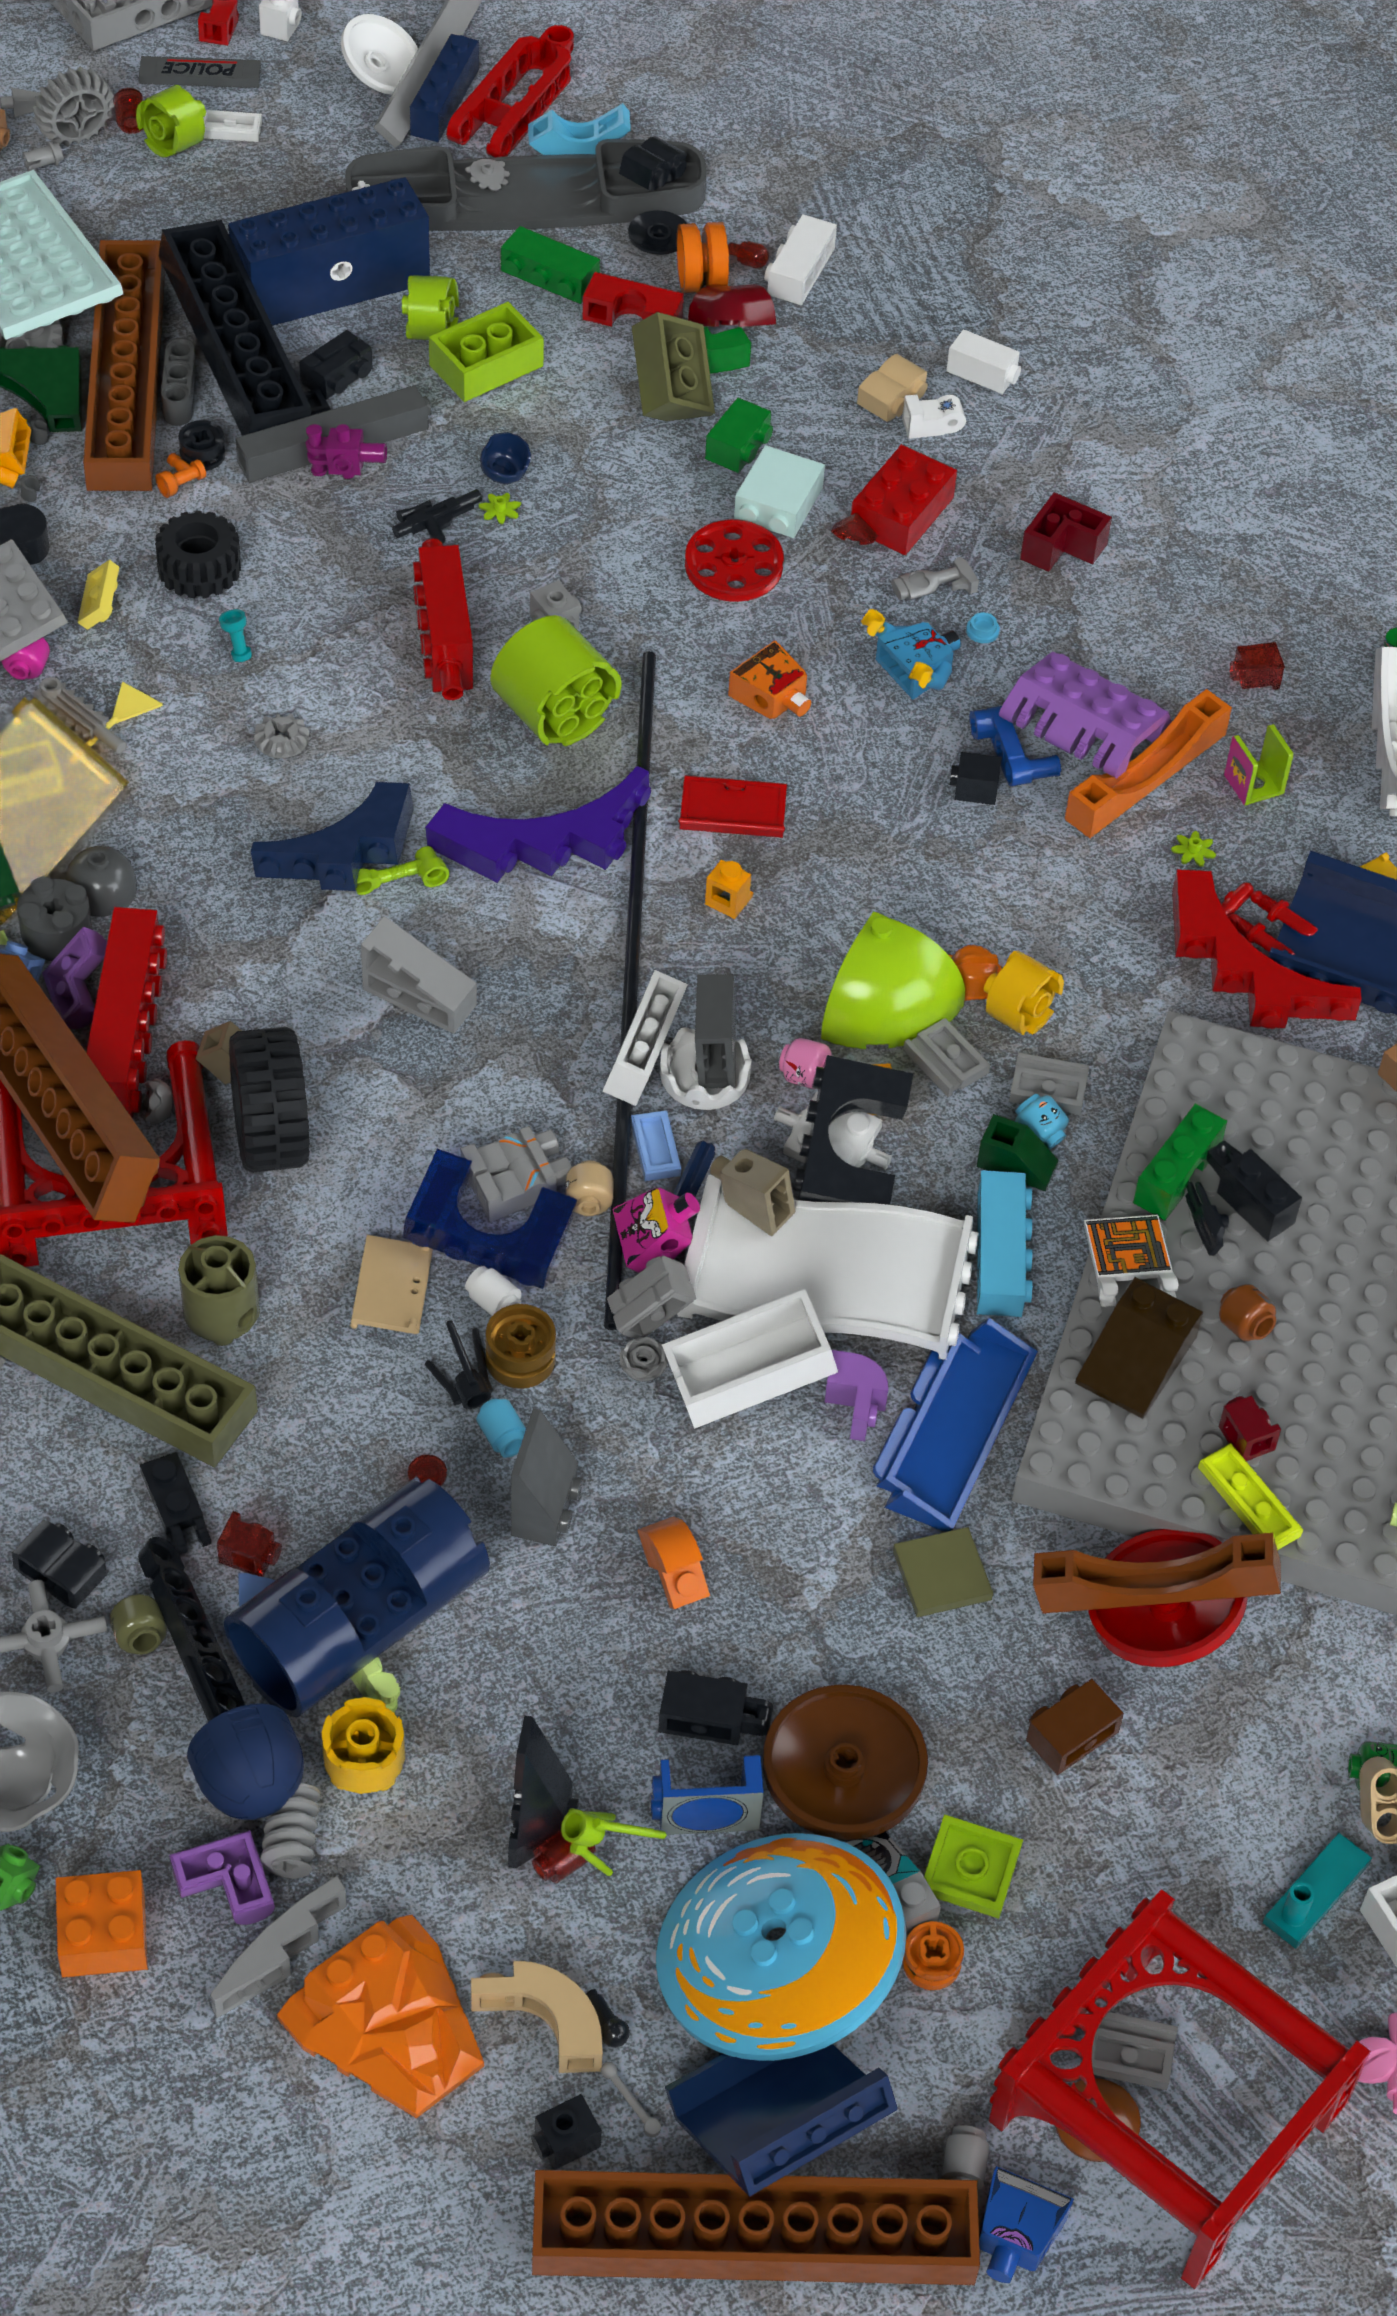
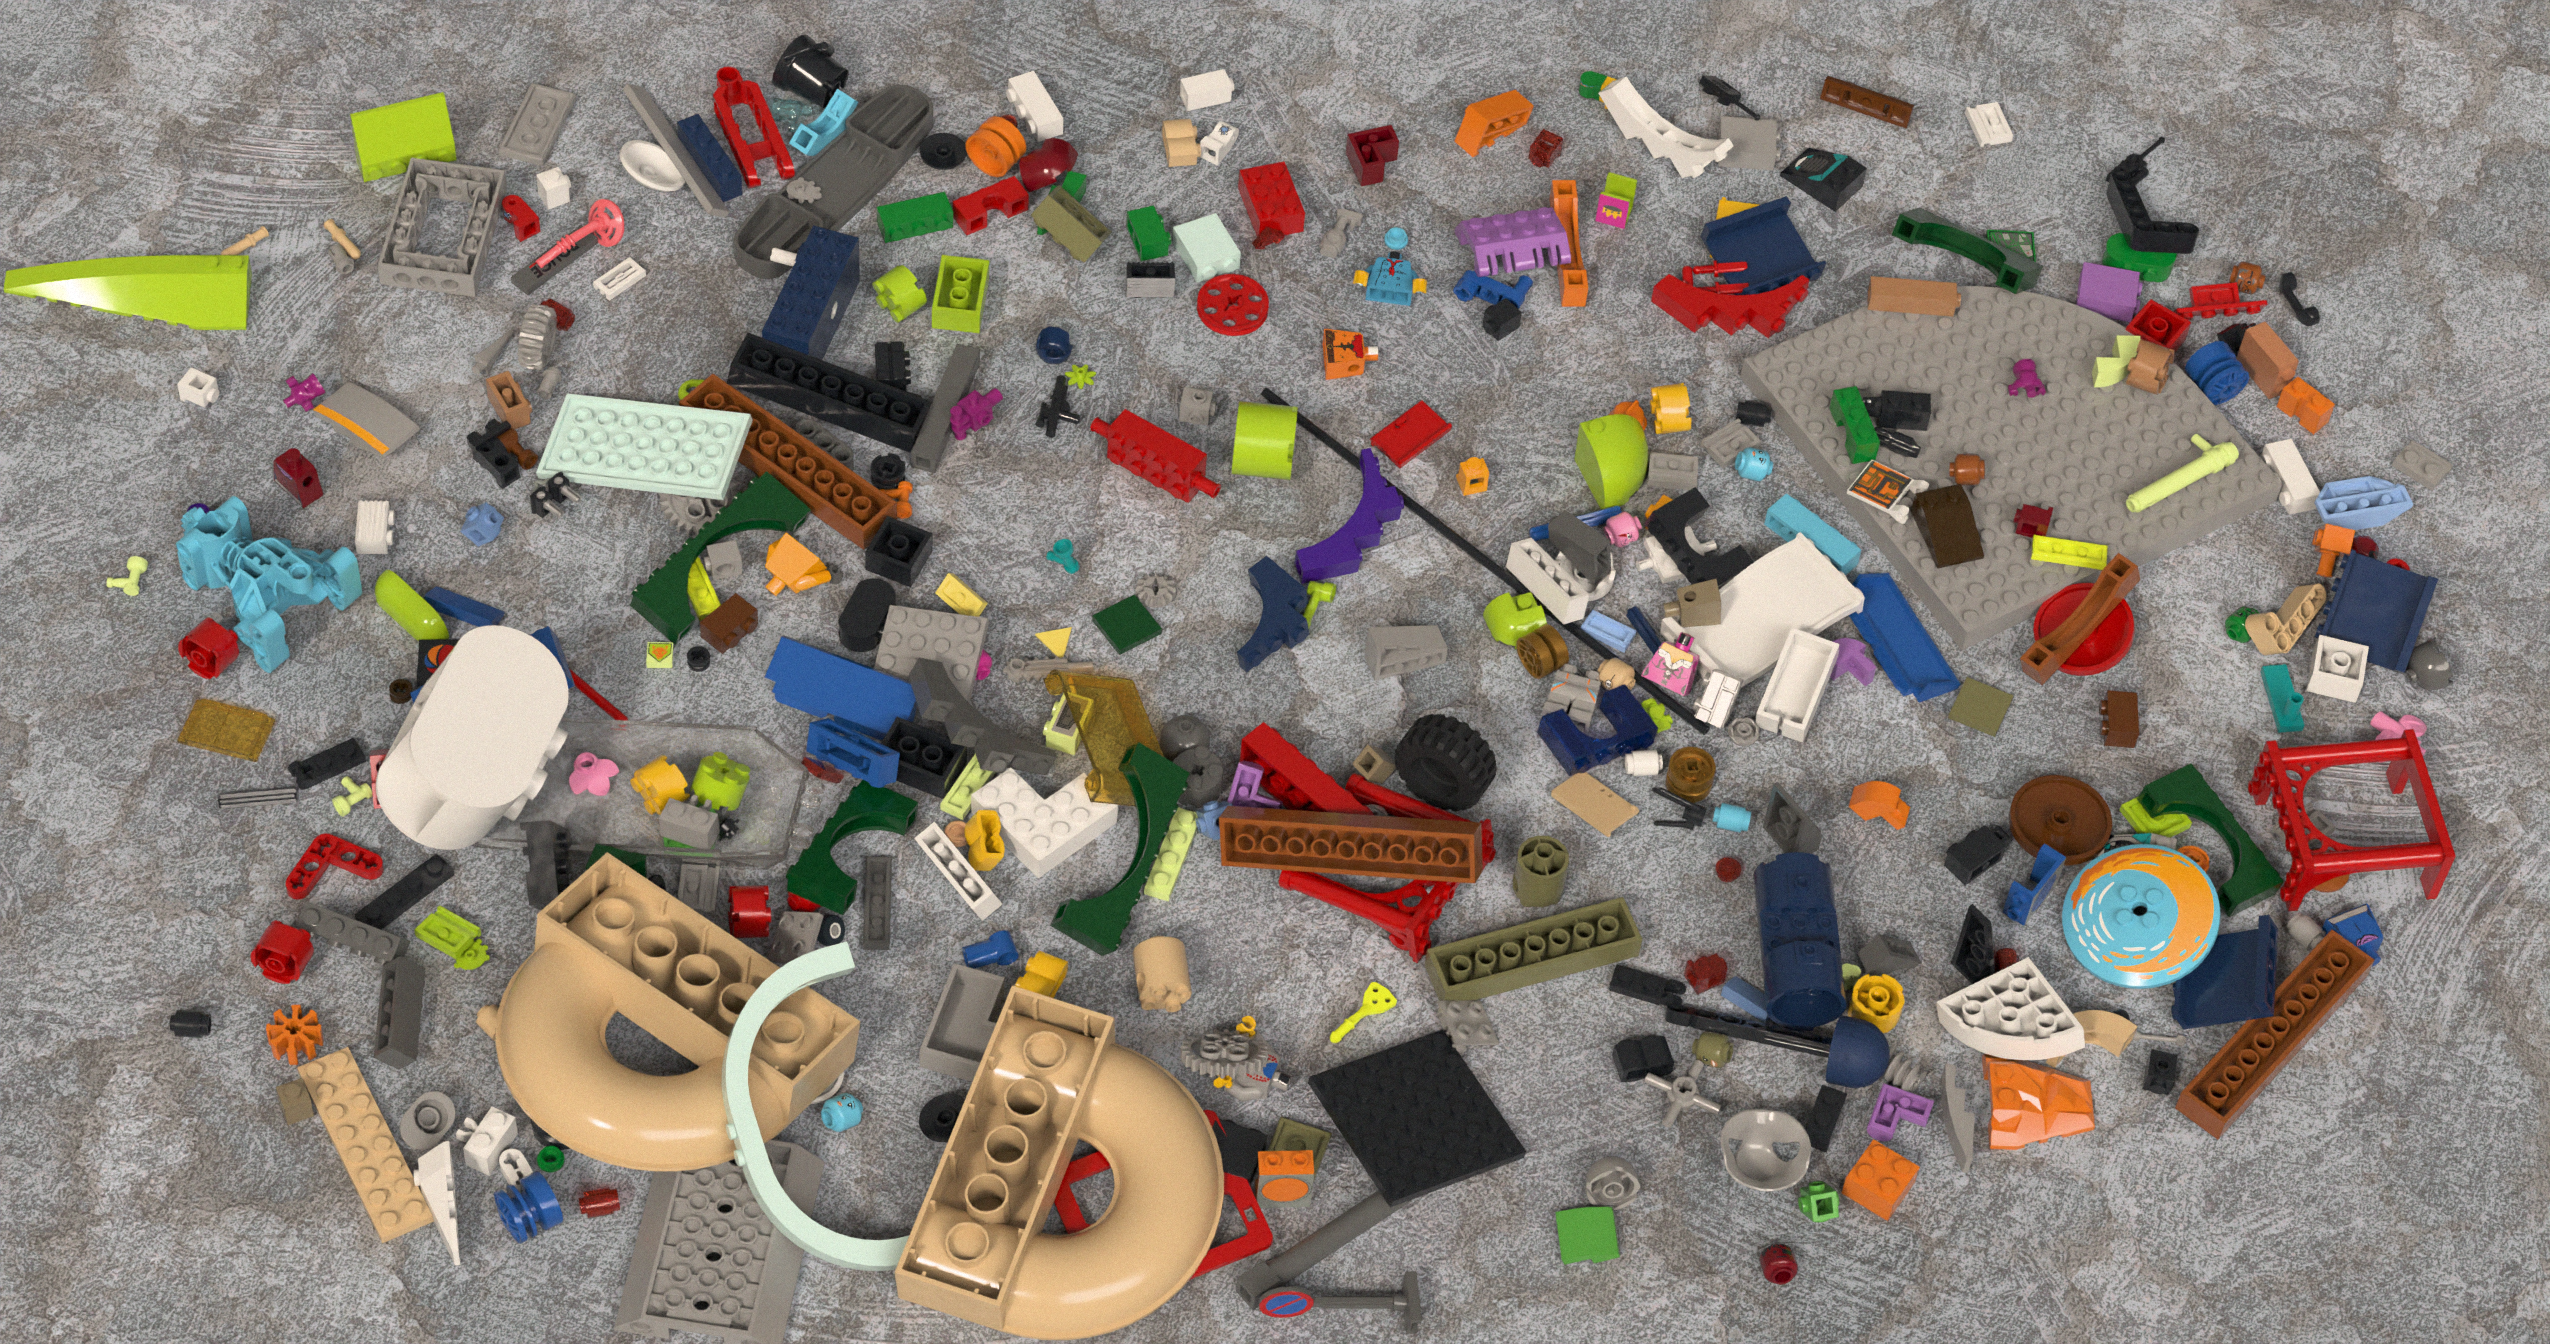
camera: 50 degrees left, 0 degrees up
lime brick [136,85,206,157] -> none
black tyre [155,511,241,599] -> none
lime plant [561,1808,666,1876] -> none
black brick [619,136,687,191] -> none
dark green slope [976,1114,1059,1192] -> none
lime plant [1171,831,1216,867] -> none
none -> coral dish [535,199,624,268]
none -> black piece [772,34,849,109]
none -> clear light blue piece [772,98,813,132]
none -> black brick [865,516,933,587]
none -> dark green tile [1092,594,1162,655]
none -> brick [1126,262,1175,298]
none -> orange wedge [1454,90,1534,157]
none -> lime brick [1483,592,1547,649]
none -> pearl gold wheel [1516,624,1569,679]
none -> blue axle [1529,505,1622,541]
none -> lime piece [1638,698,1673,733]
none -> black brick [1736,400,1772,427]
none -> black brick [1805,1085,1847,1153]
none -> dark grey arch [1857,934,1921,976]
none -> white brick [1936,957,2085,1060]
none -> dark green arch [2137,763,2284,918]

